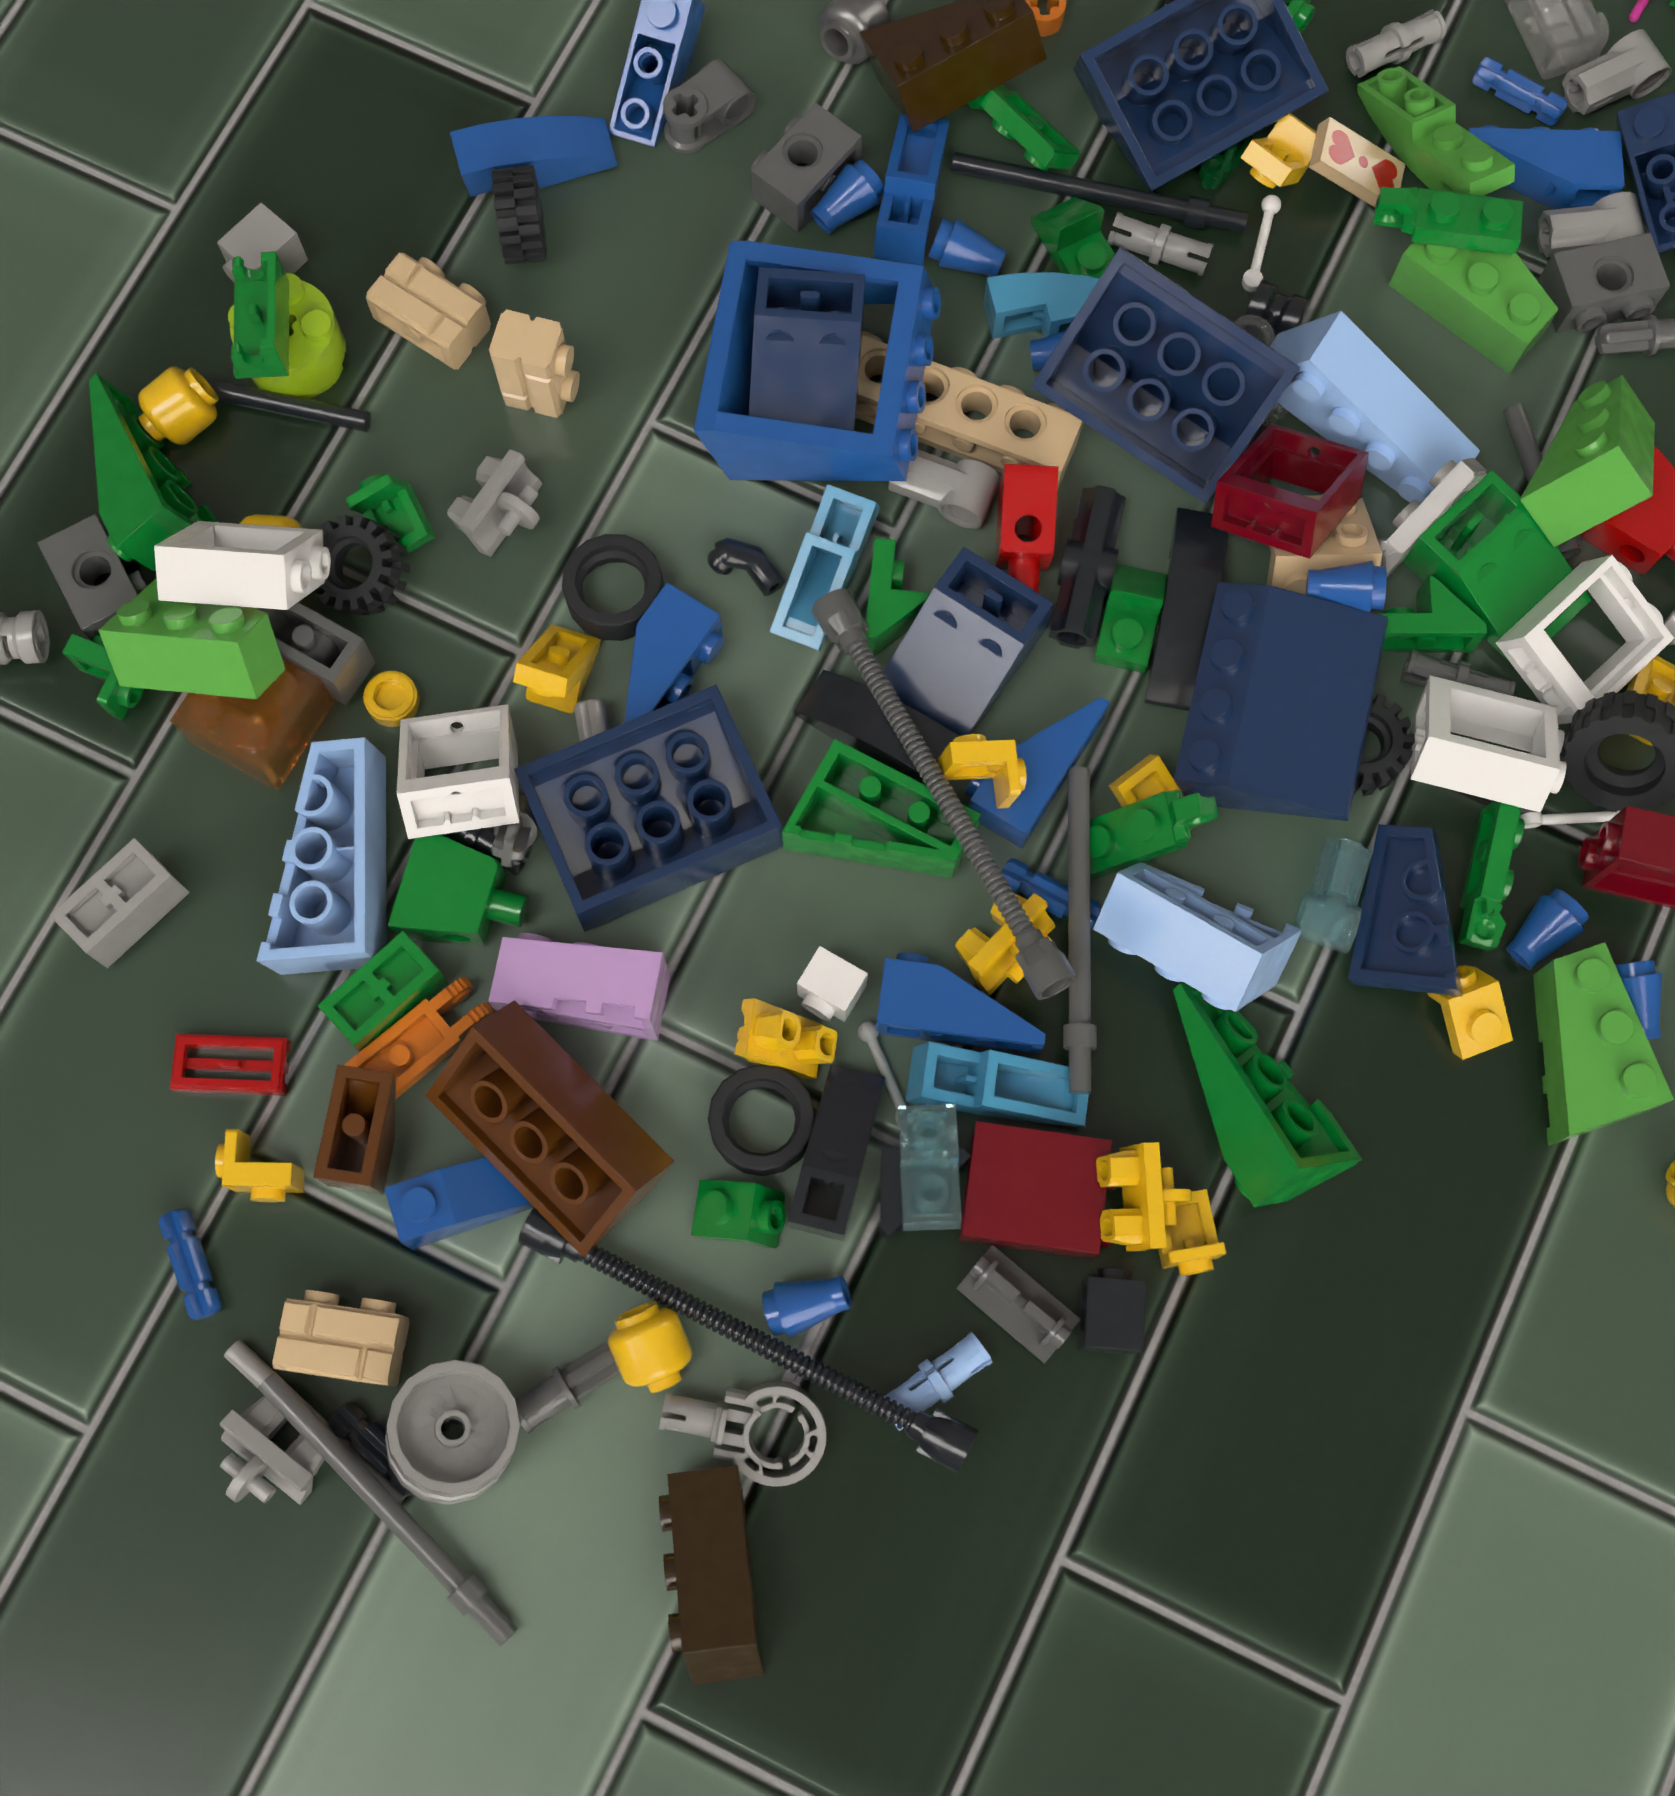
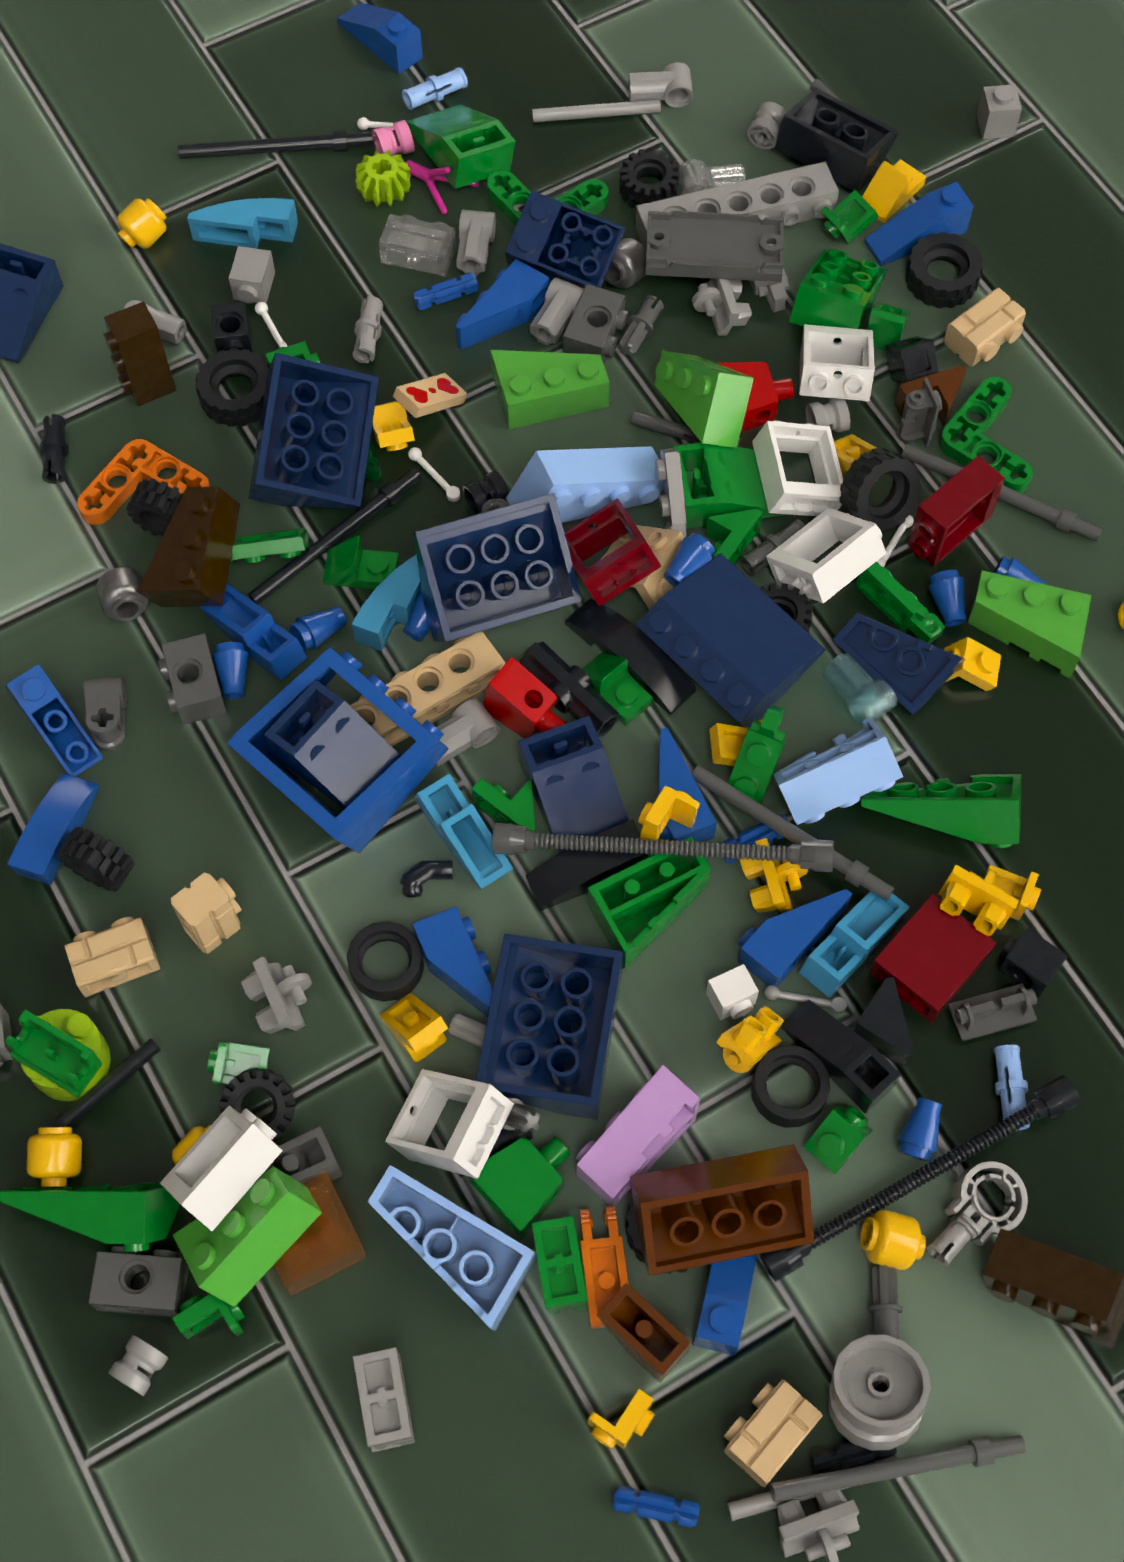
camera: 55 degrees left, 10 degrees down
red tile [170,1034,291,1096] -> none
yellow tile [363,671,420,727] -> none
clear light blue slope [898,1104,962,1231] -> none
light grey pin [1107,212,1214,277] -> none
bright green slope [1357,66,1515,196] -> none
green hinge [1373,187,1523,255] -> none

